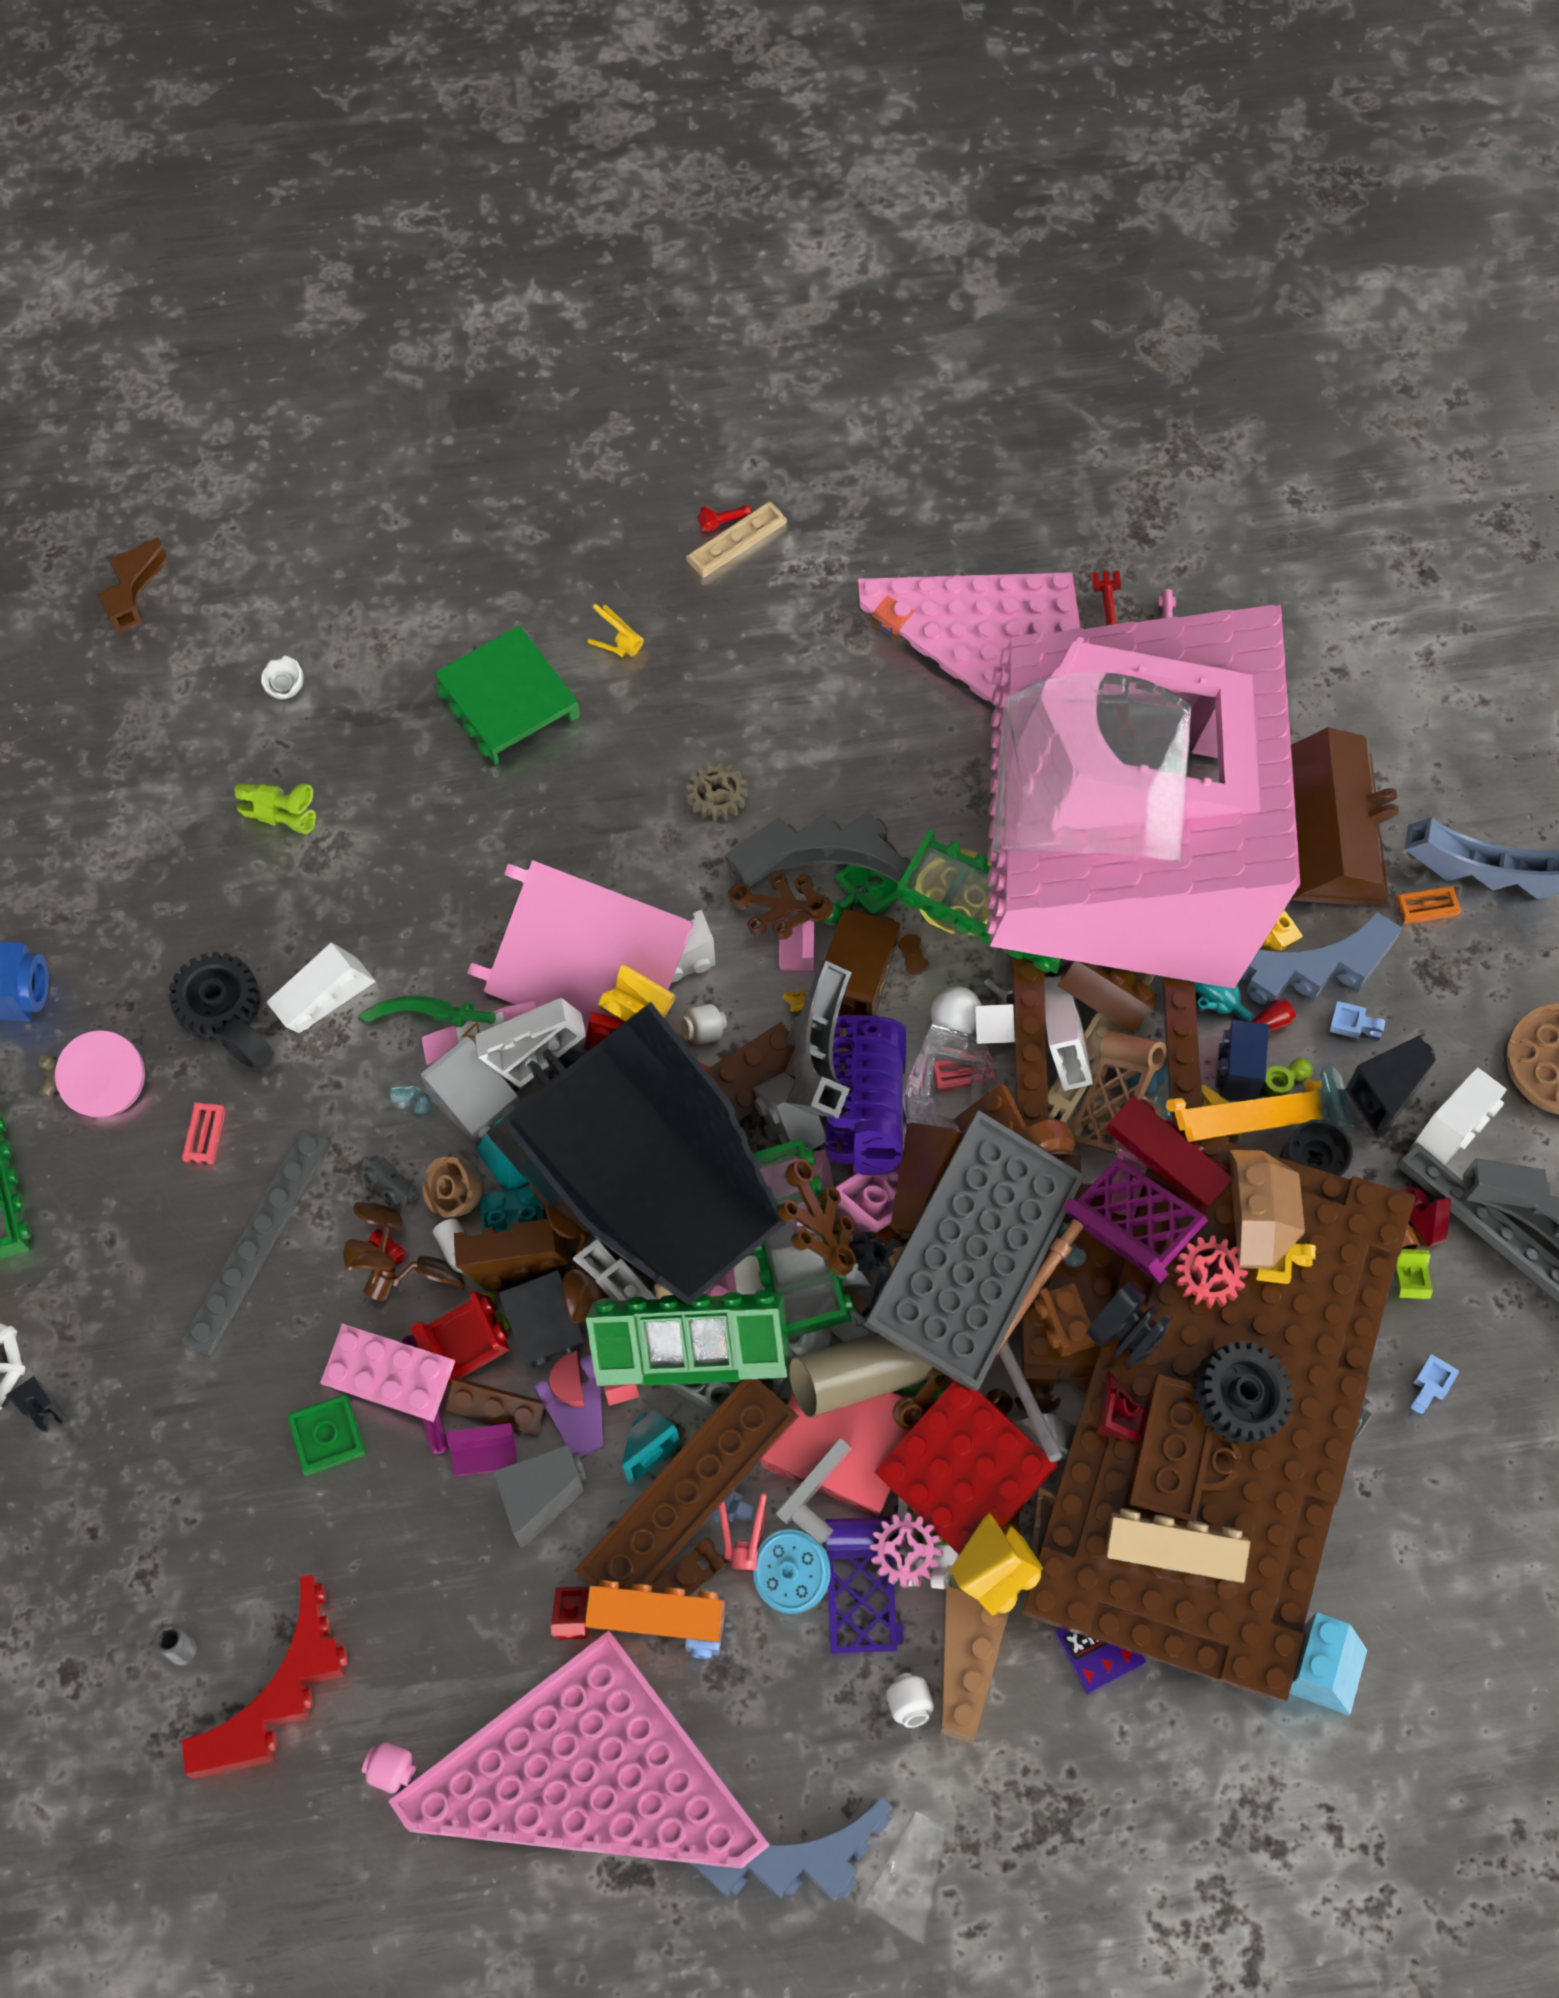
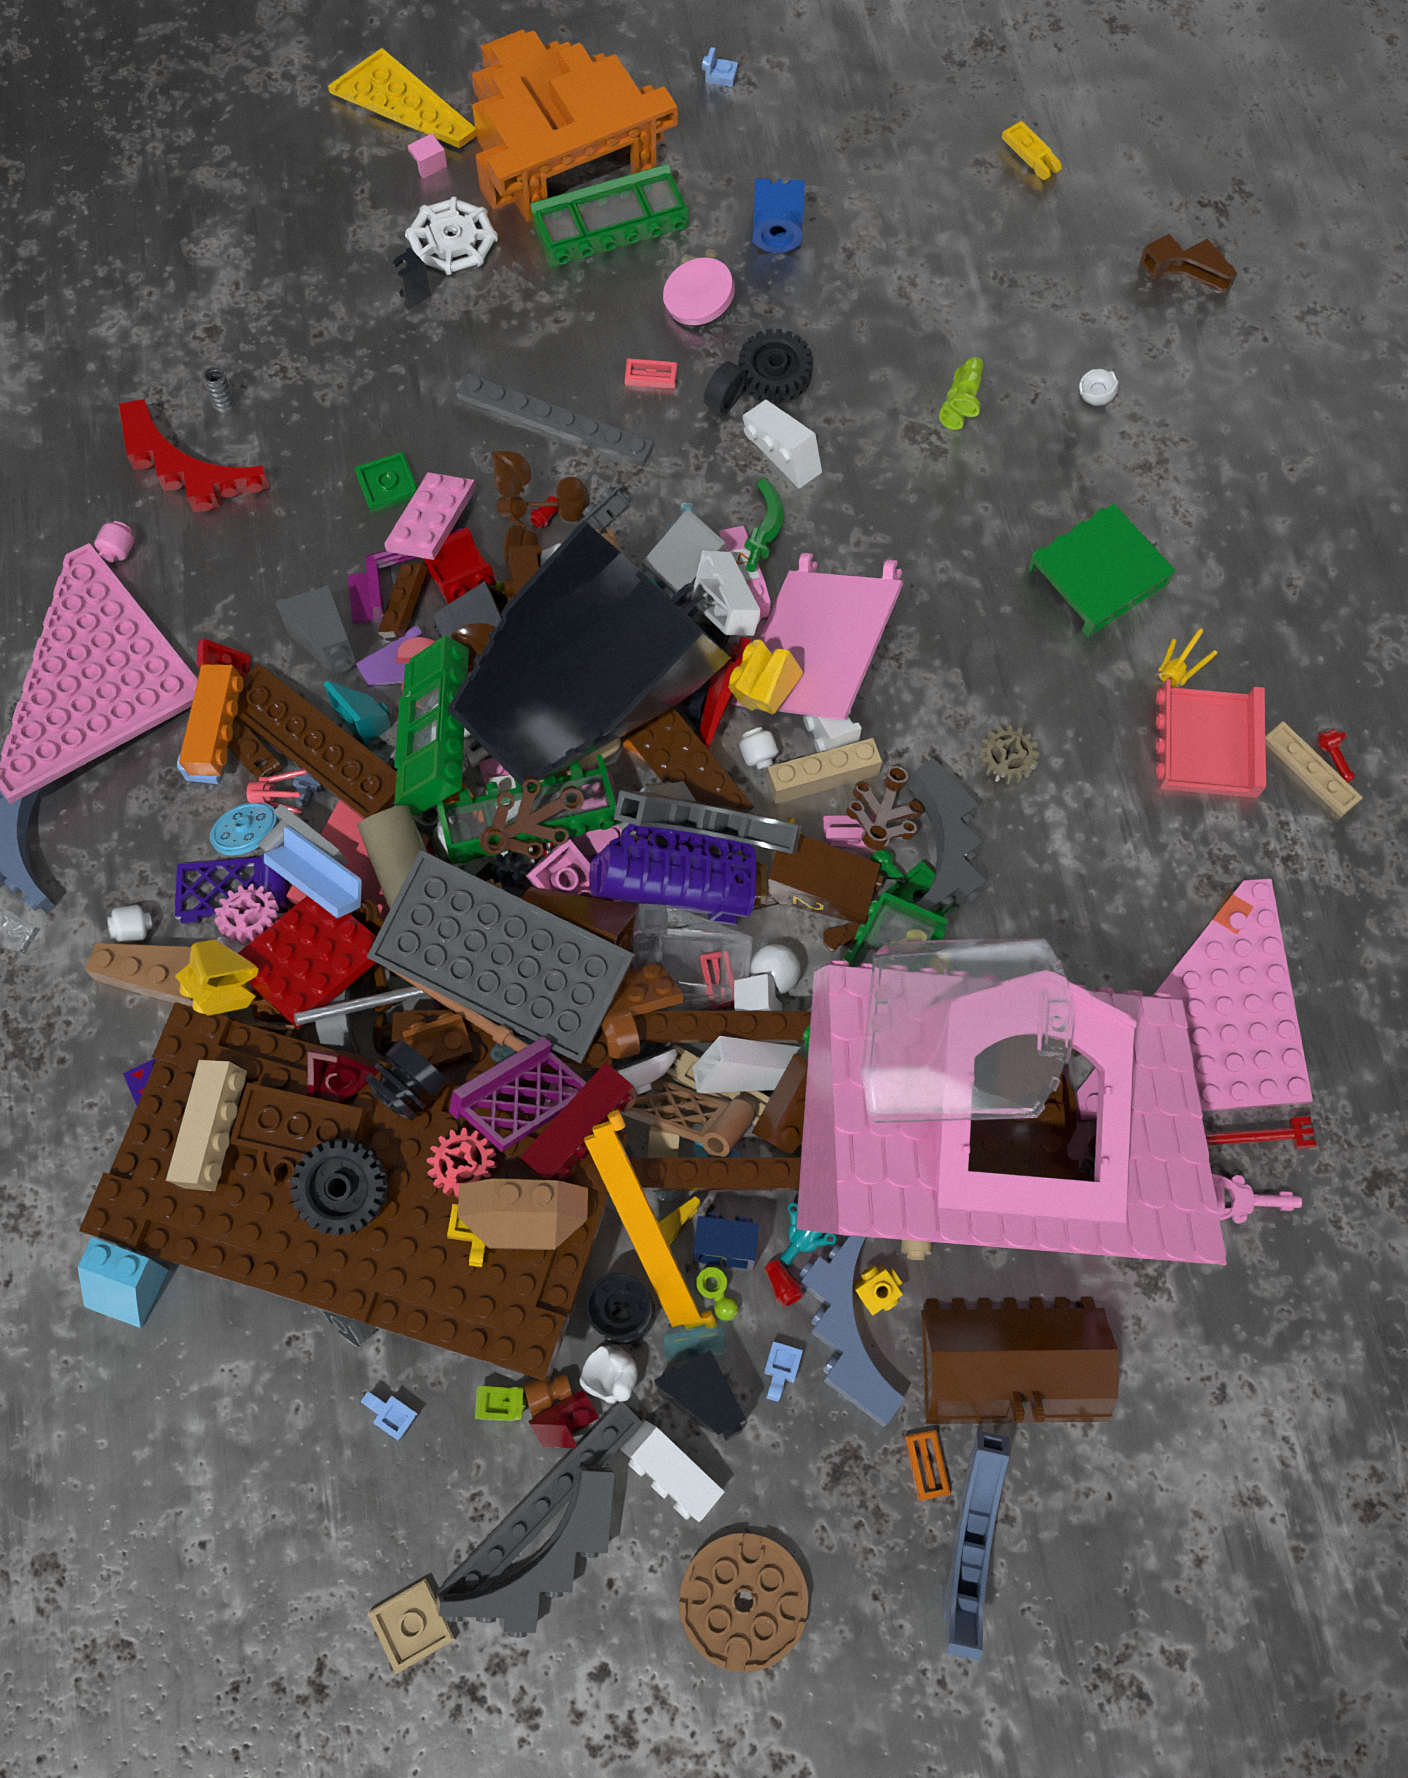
camera: 85 degrees right, 5 degrees up
none -> light blue panel [264,826,362,918]
none -> white hair [579,1344,638,1403]
none -> white dish [615,1048,677,1094]
none -> tan brick [766,738,882,804]
none -> coral panel [1155,679,1266,798]

